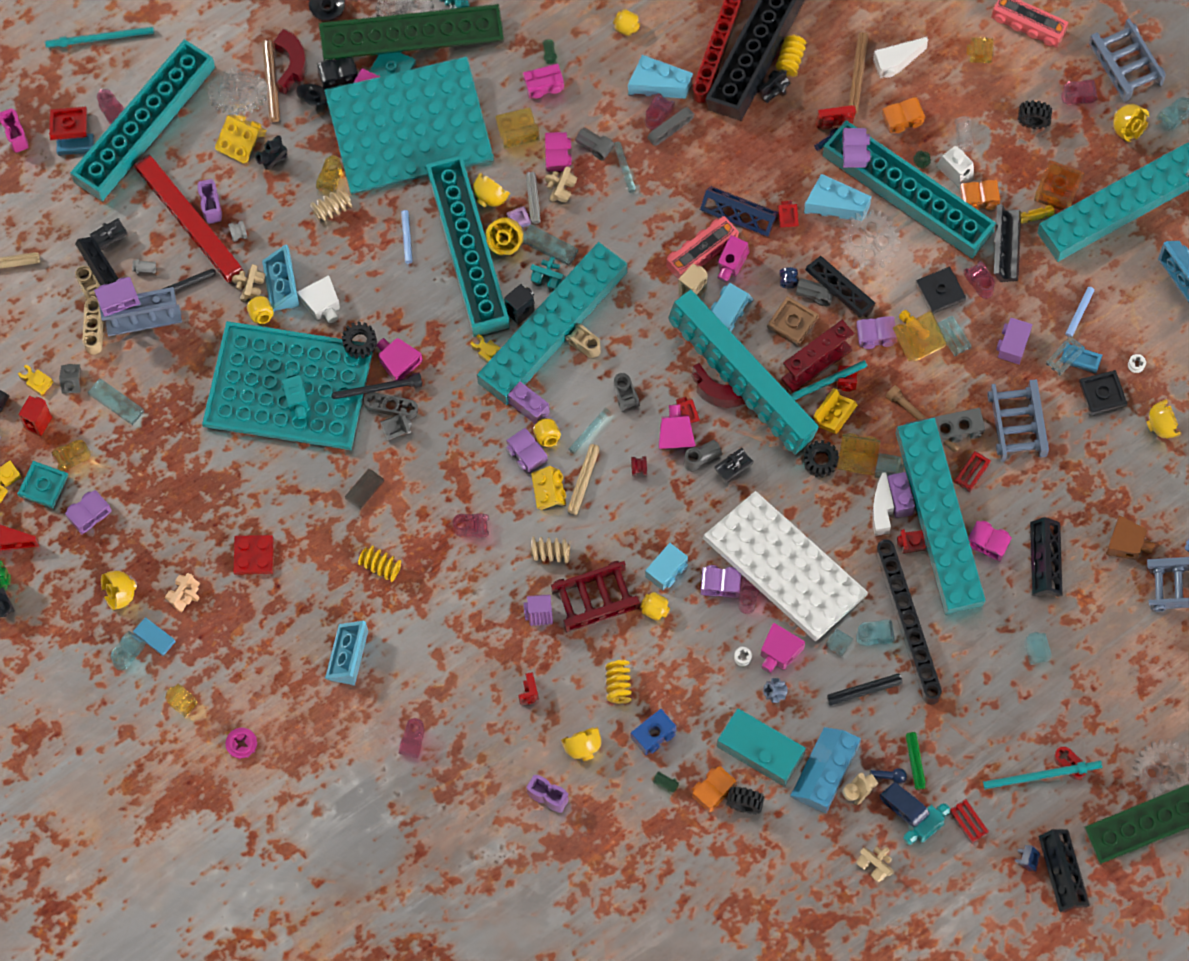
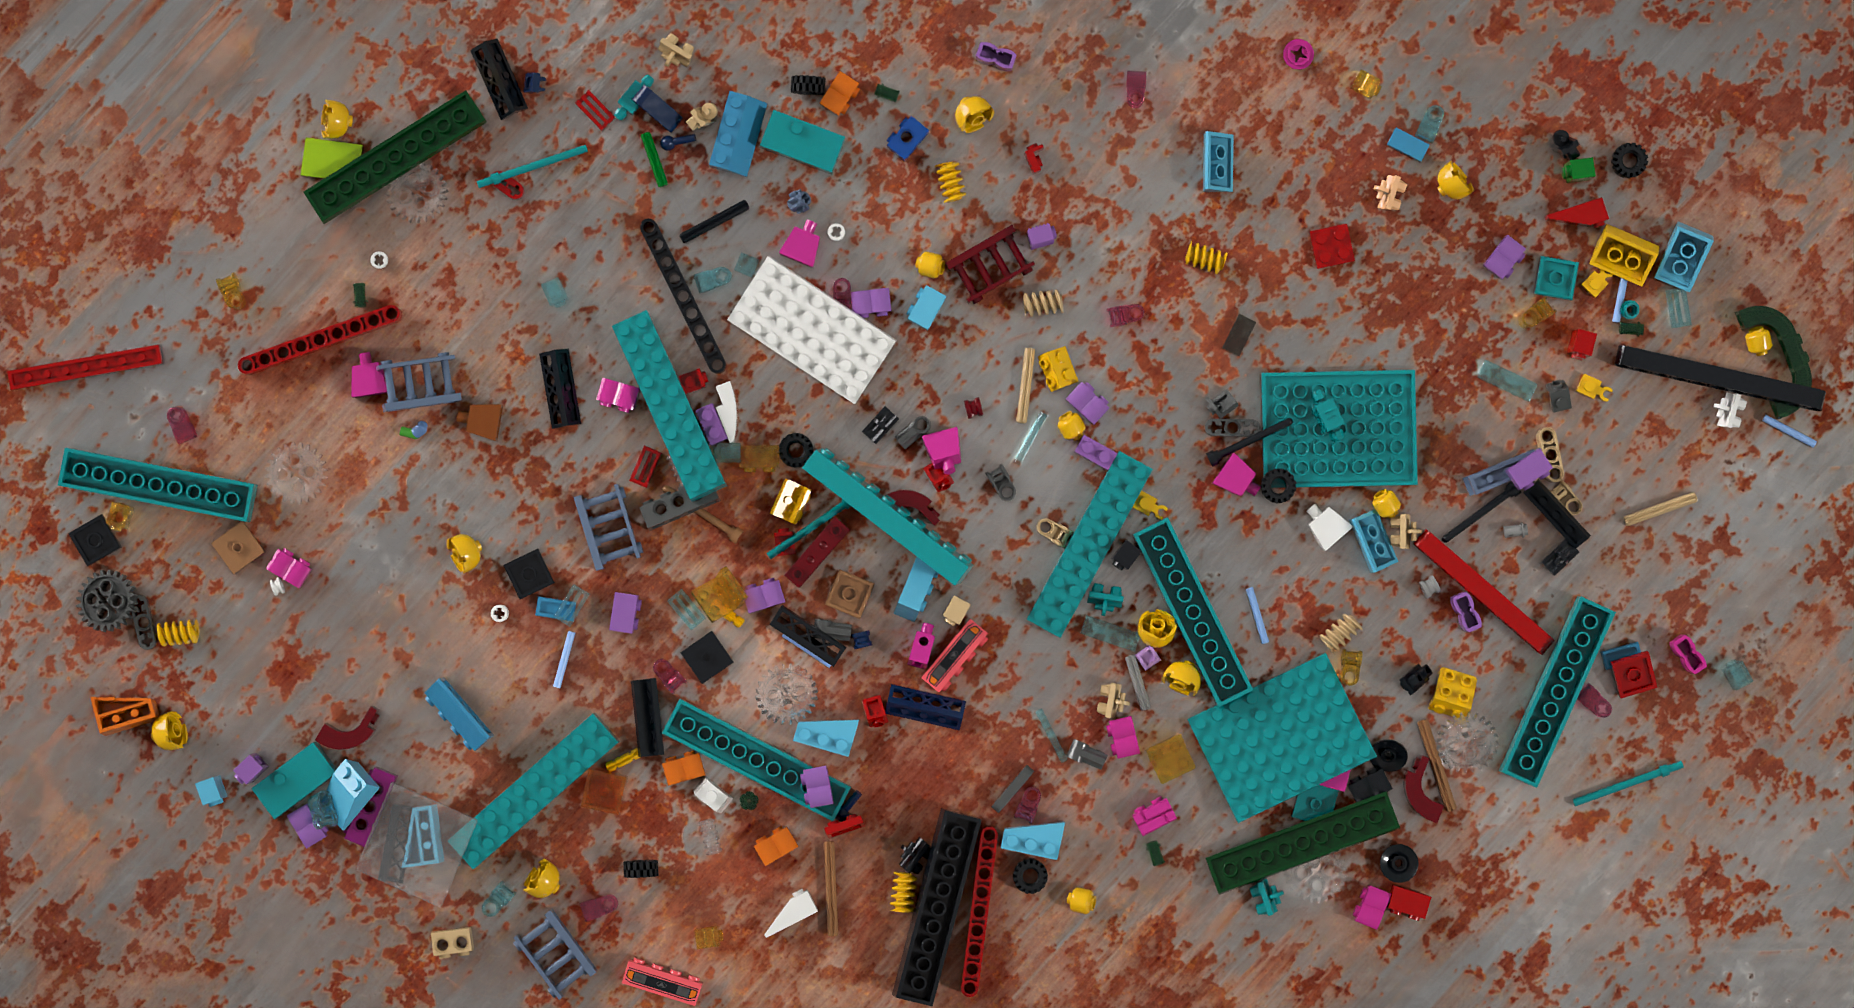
camera: 165 degrees right, 20 degrees up
none -> black tyre [1013,858,1048,894]

